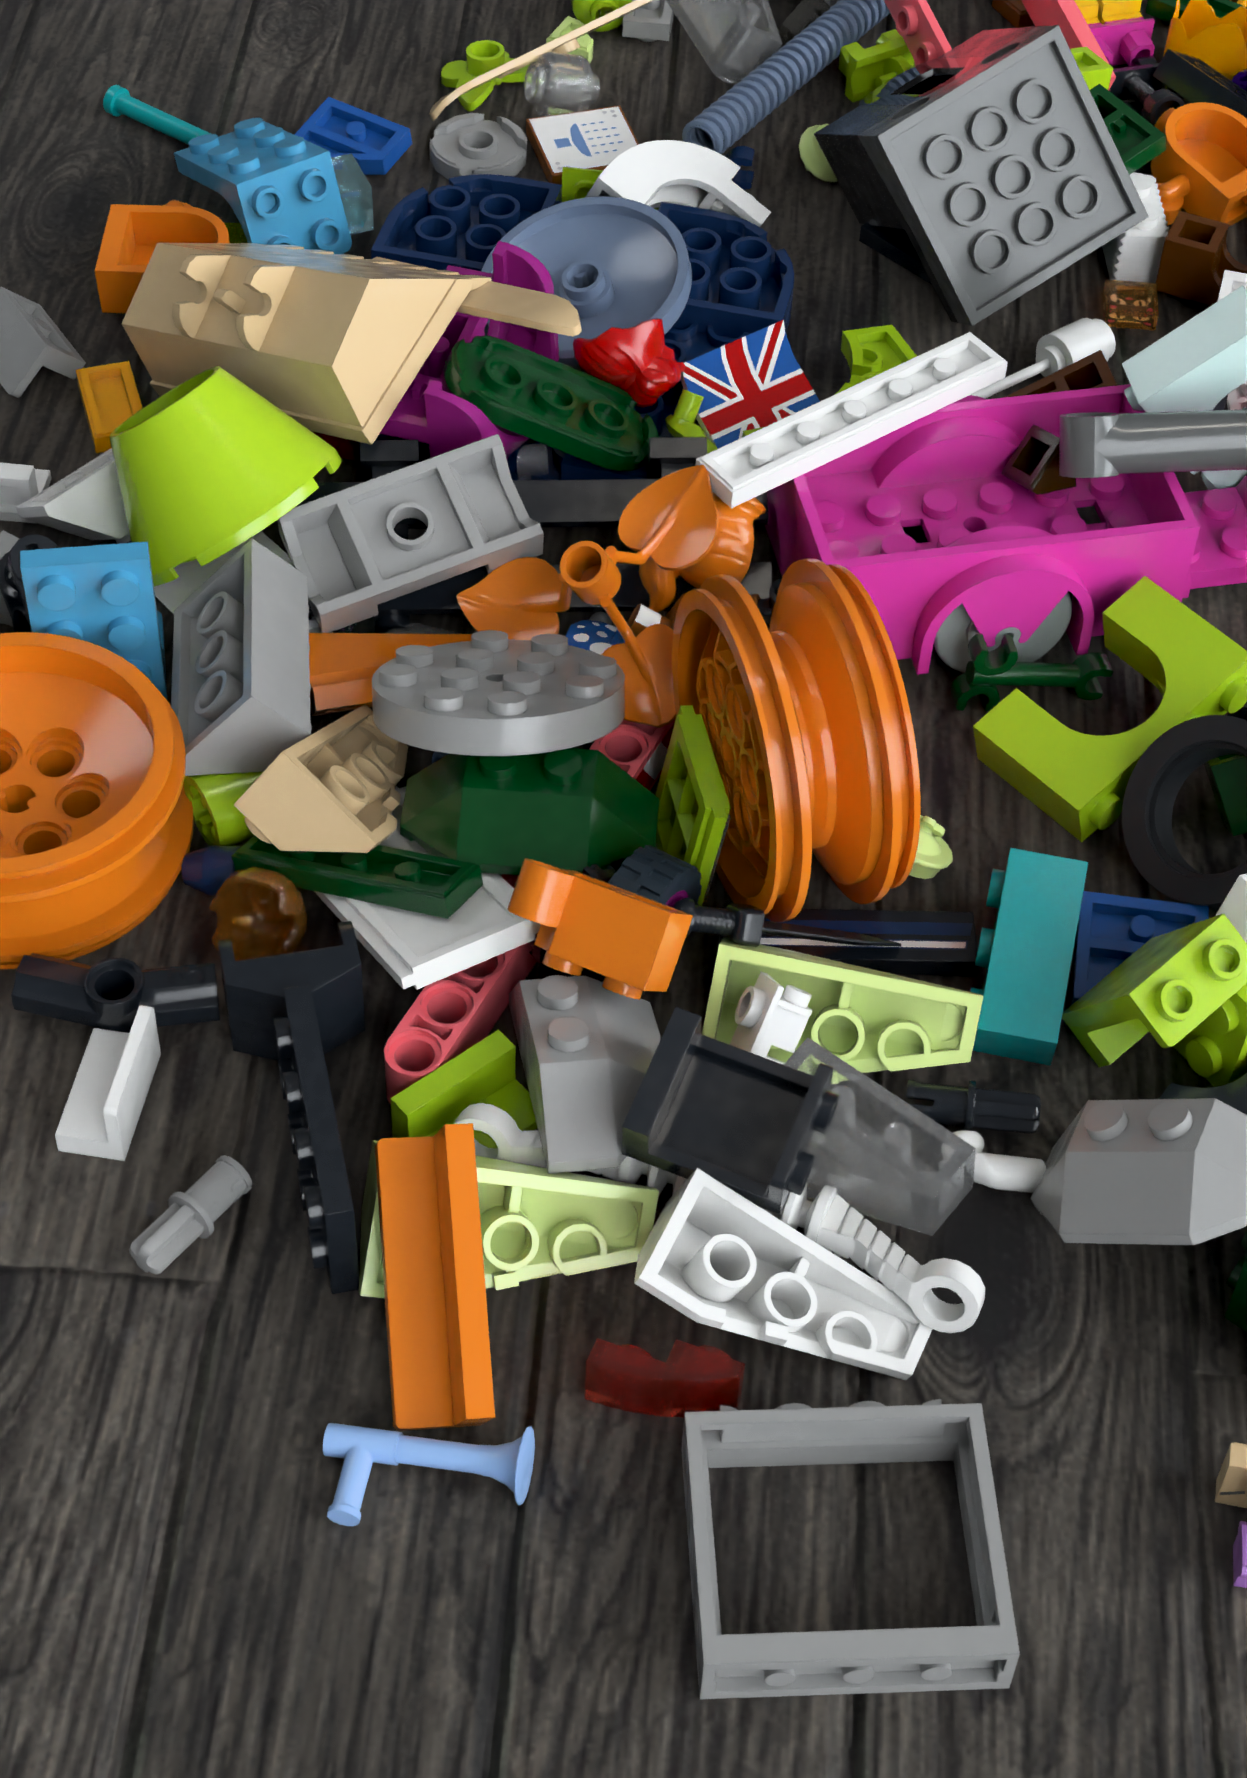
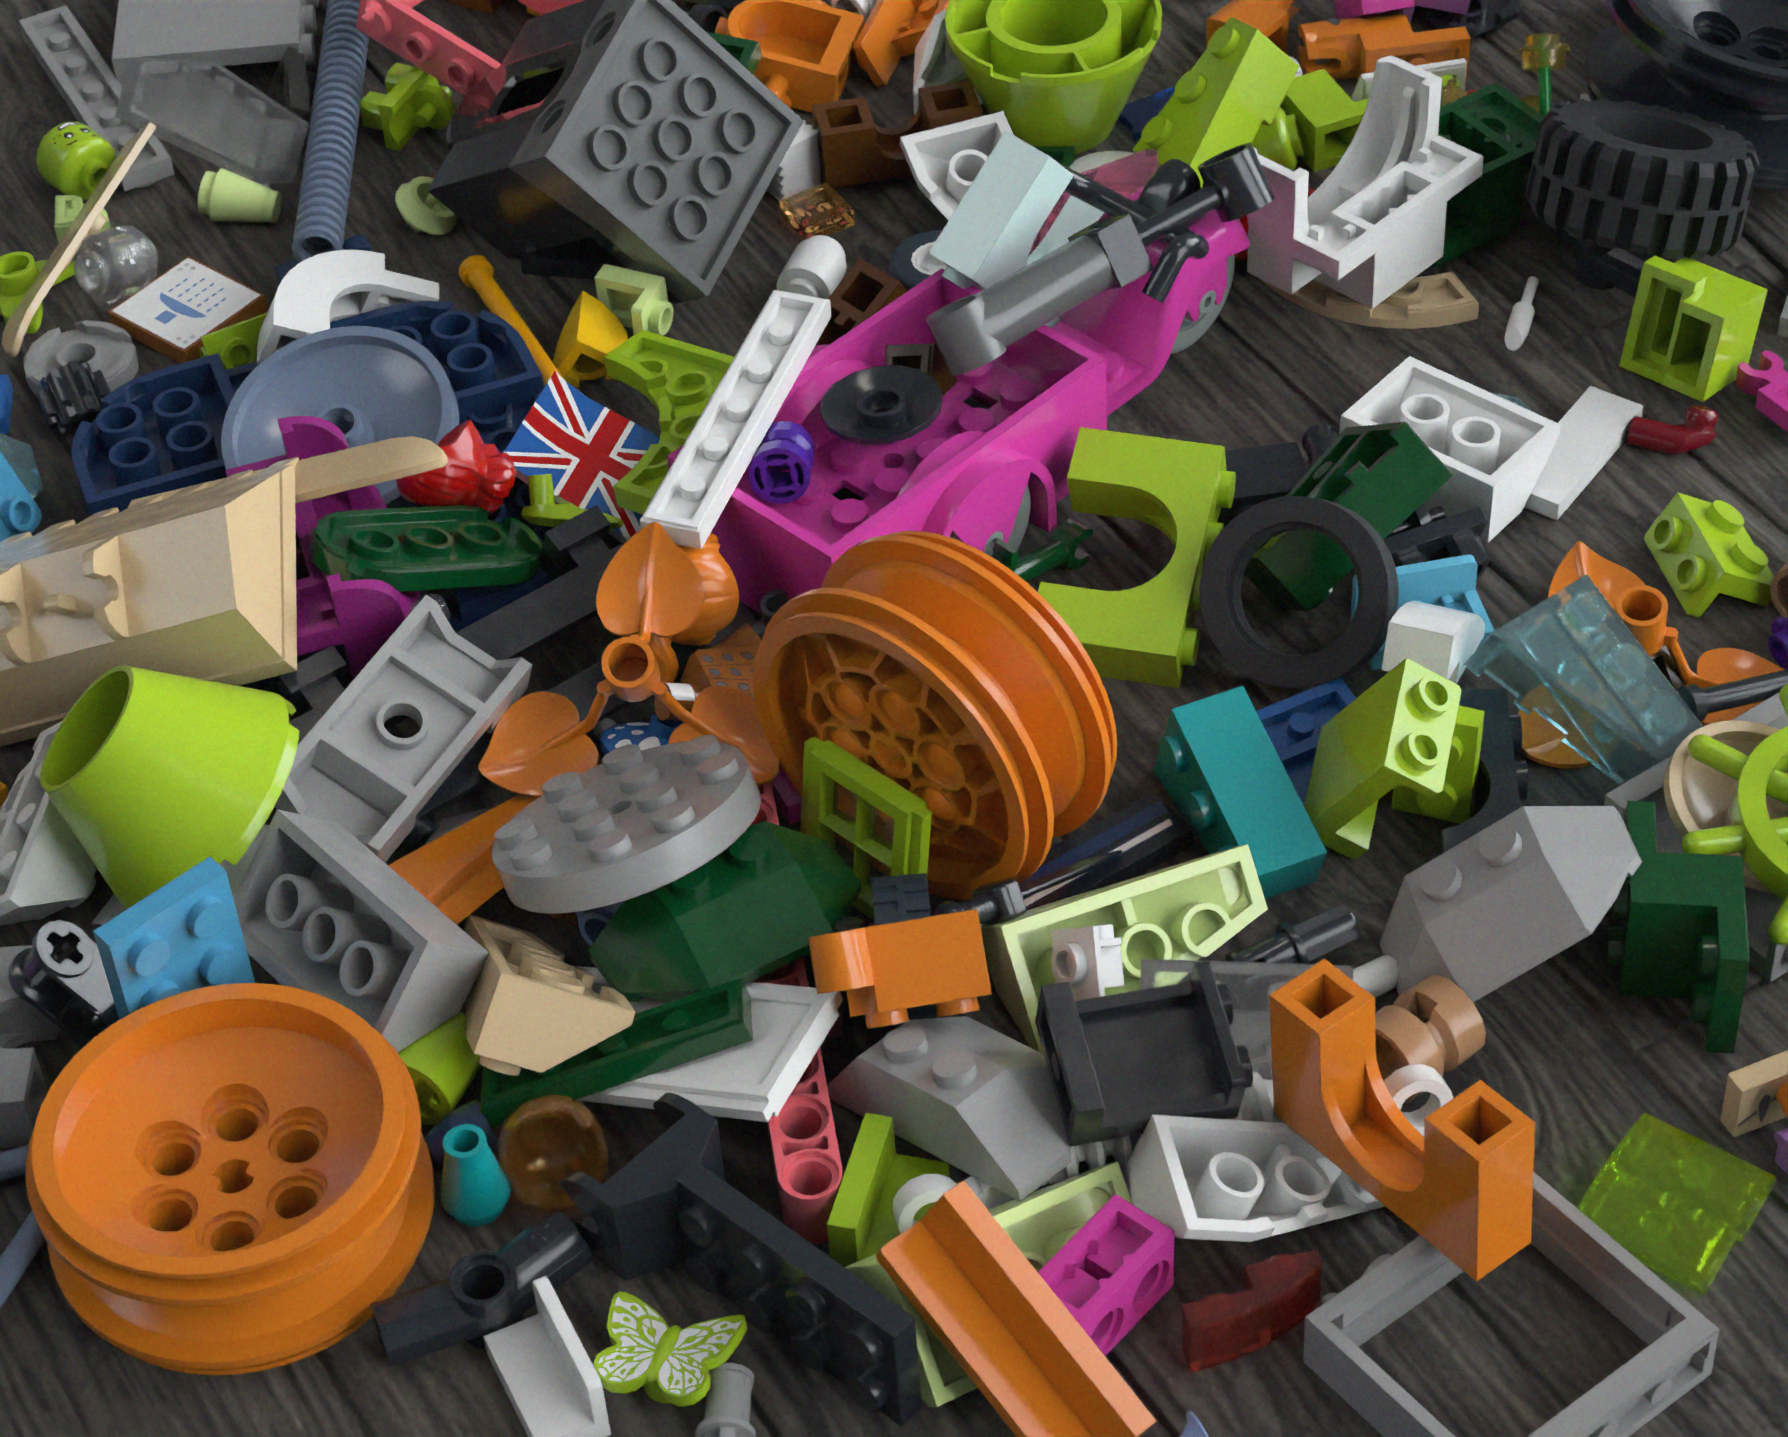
camera: 30 degrees left, 5 degrees down
none -> black gear [37,361,110,436]
none -> yellowish green cone [198,168,282,223]
none -> teal cone [440,1124,511,1226]
none -> light orange bar [459,255,580,391]
none -> yellow brick [553,290,628,387]
none -> lime animal [593,1292,747,1407]
none -> yellowish green bracket [594,264,673,335]
none -> dark purple wheel [748,421,815,504]
none -> black dish [820,365,943,445]
none -> dark pink brick [1038,1194,1174,1356]
none -> orange arch [1269,958,1535,1282]
none -> medium nougat wheel [1375,974,1486,1103]
none -> clear neon green slope [1577,1112,1776,1295]

